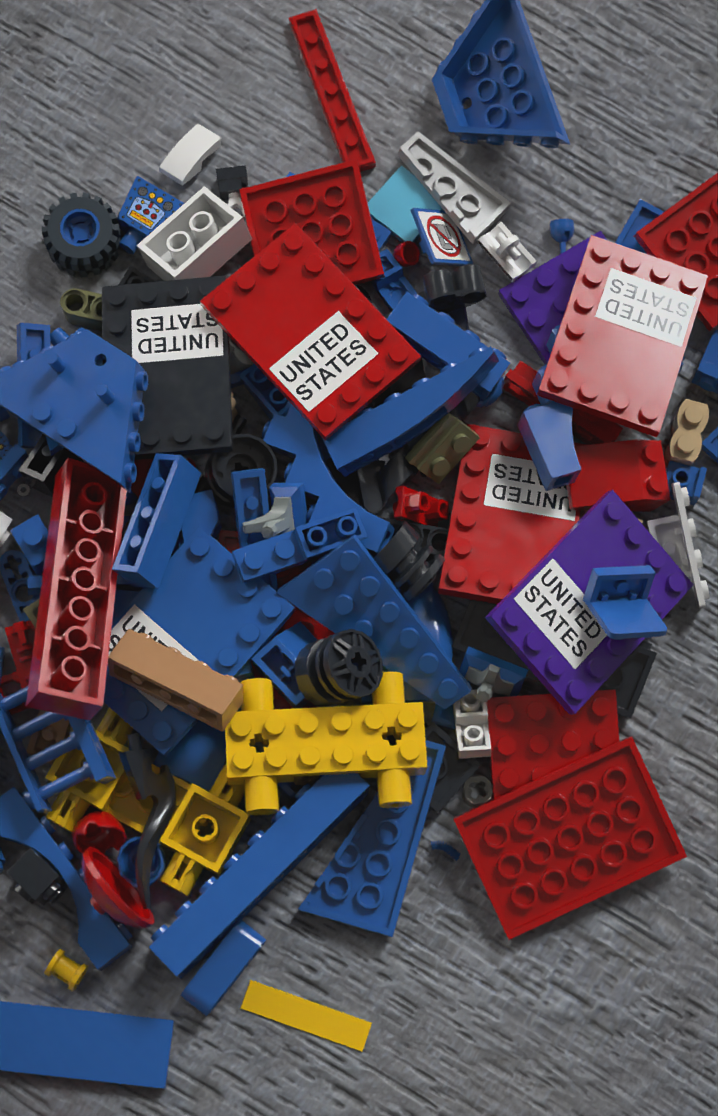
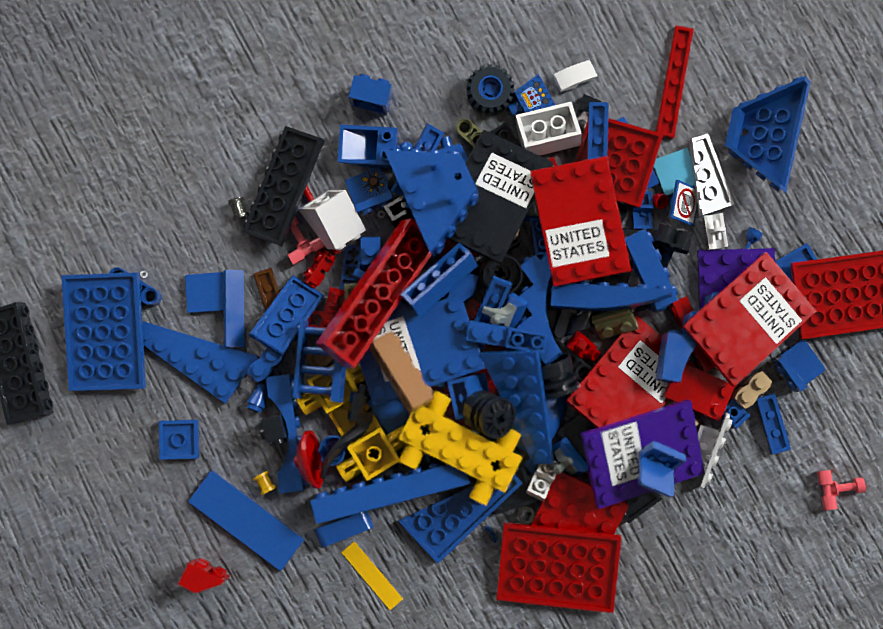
camera: 30 degrees right, 10 degrees up
red hair [72,811,127,855] -> none
none -> blue plate [588,102,609,160]

